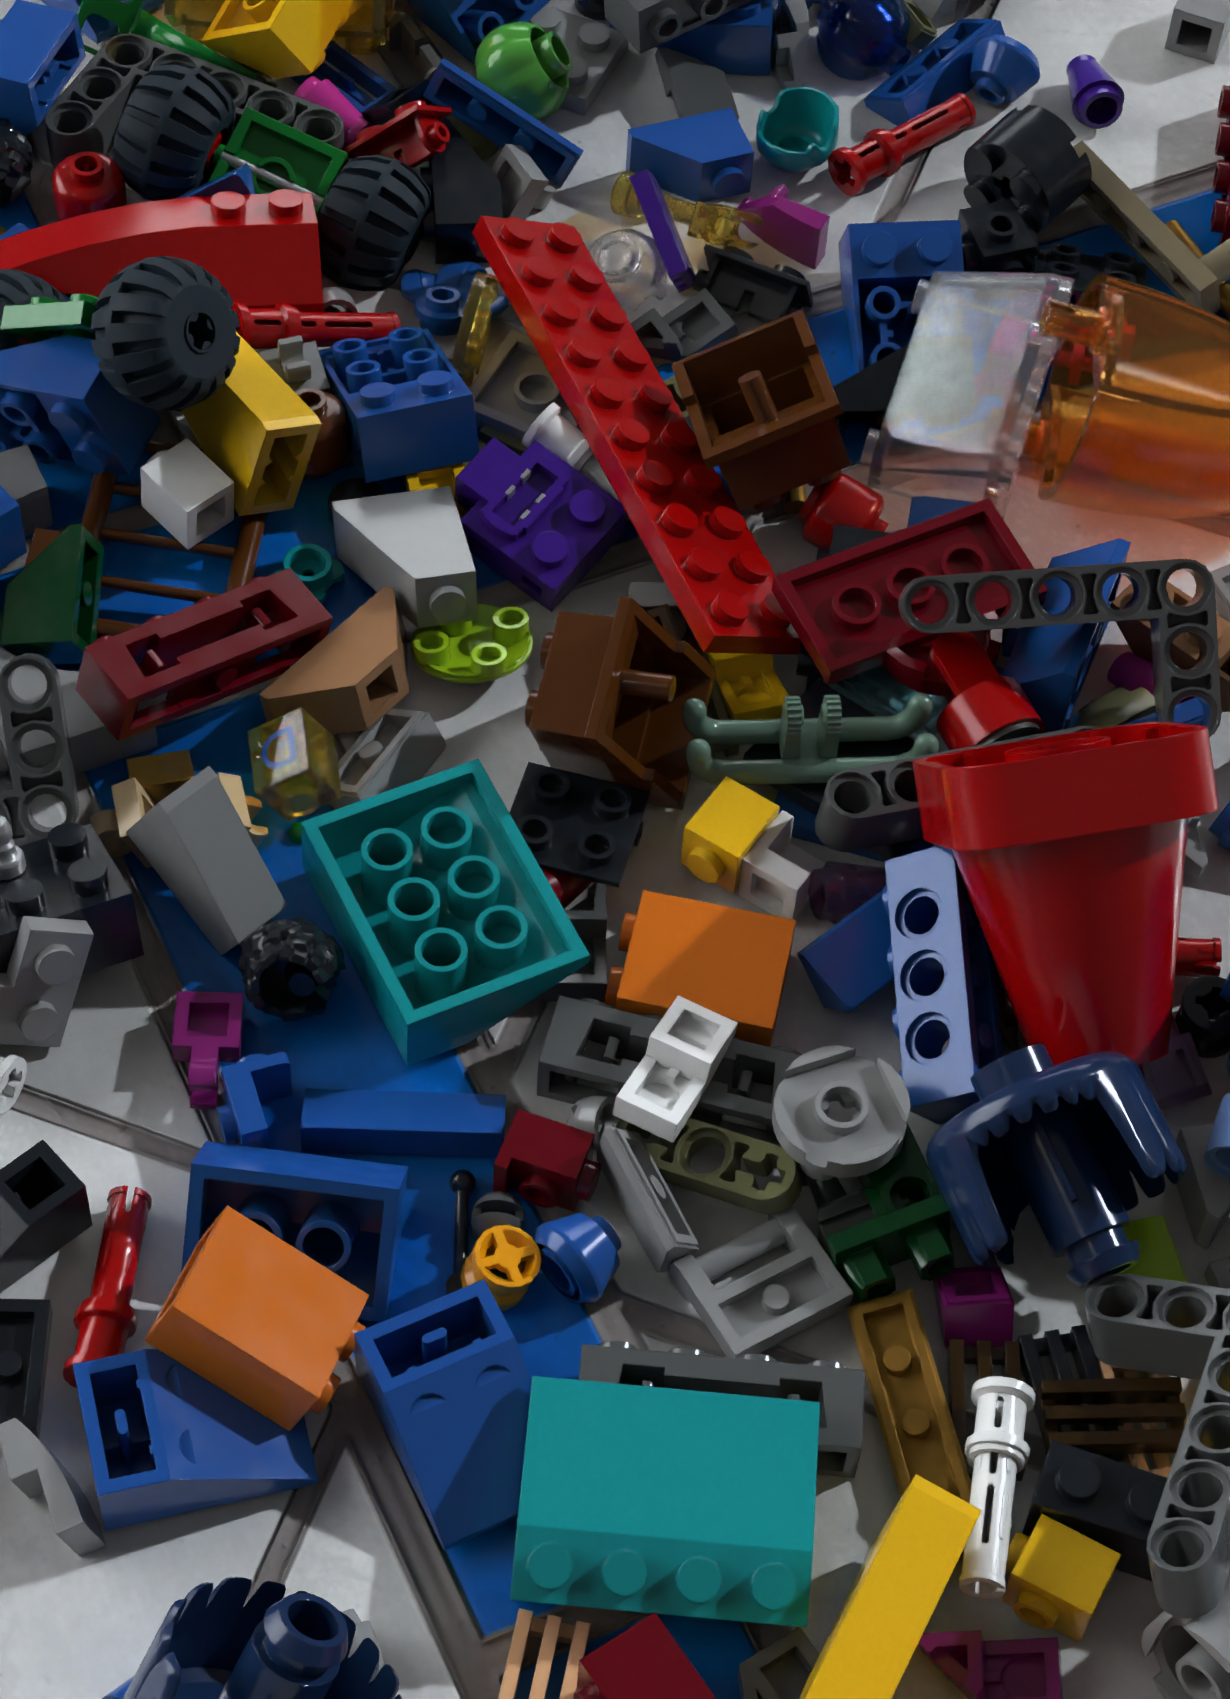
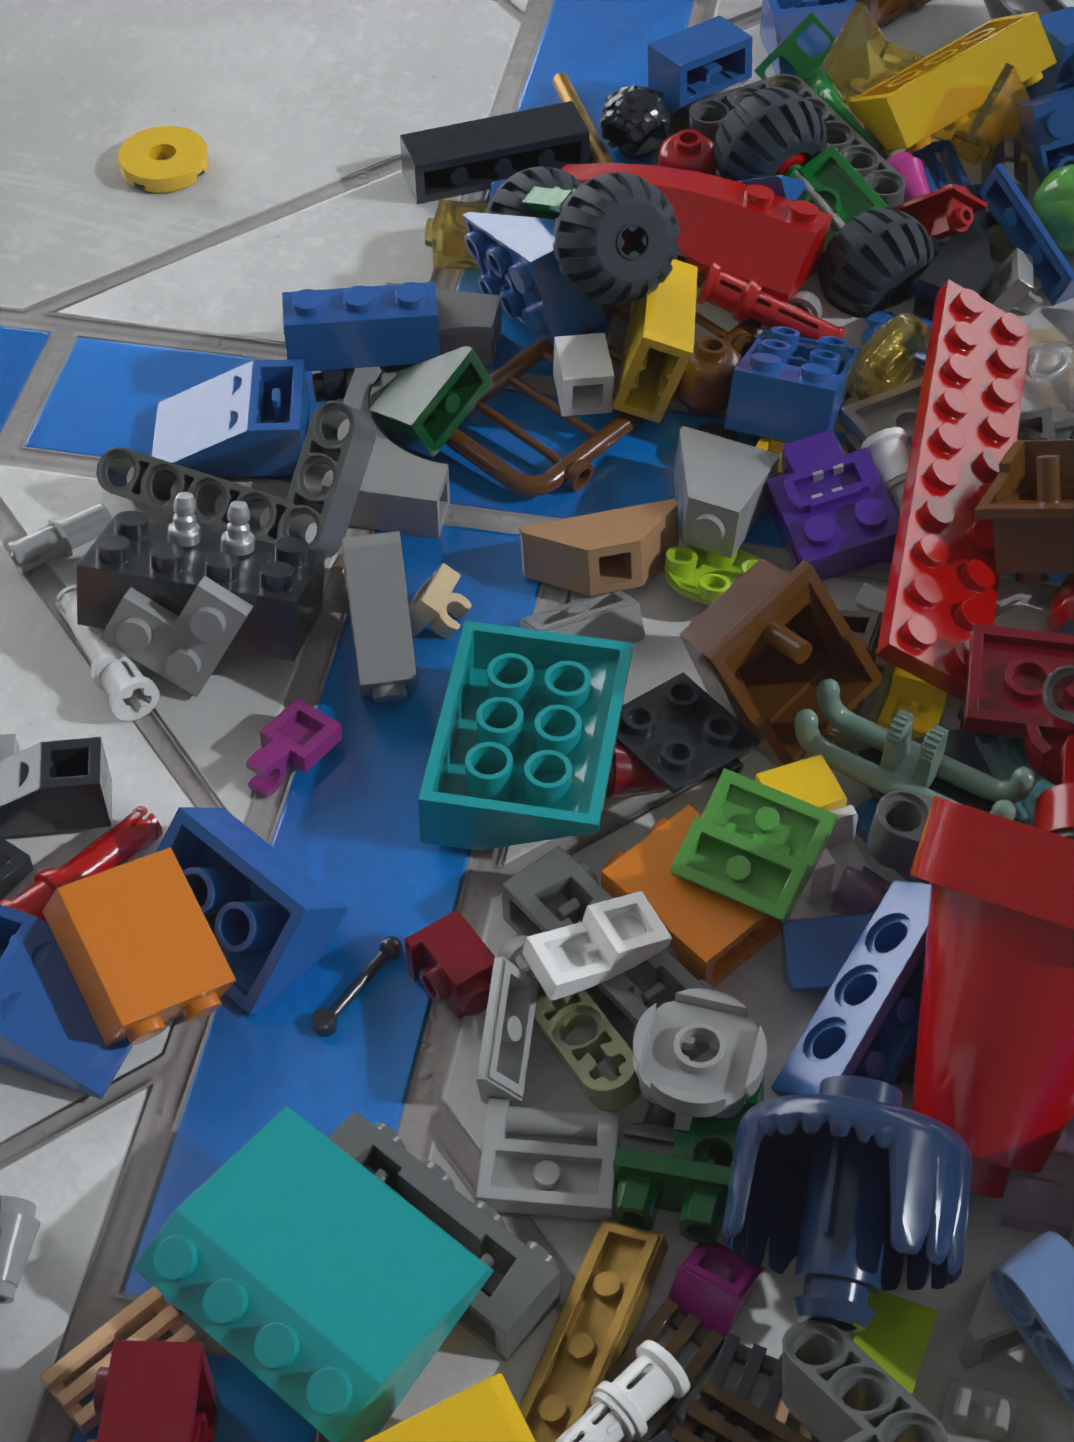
camera: 40 degrees right, 5 degrees down
dark red brick [75,568,333,741] -> none
pearl gold slope [126,750,194,803] -> none
blue bracket [216,1052,292,1149] -> none
black piece [239,917,346,1022] -> none
clear yellow brick [247,707,342,821] -> none
light grey tile [258,335,330,393] -> none
teal plate [273,544,344,603] -> none
blue slope [300,1088,506,1158] -> none
blue slope [354,1279,532,1551] -> none
light orange wheel [460,1225,542,1311] -> none
dark grey hinge [471,1191,525,1242] -> none
blue cone [534,1213,621,1303] -> none
dark grey slope [541,882,607,1002] -> none
none -> bright green slope [669,768,838,923]

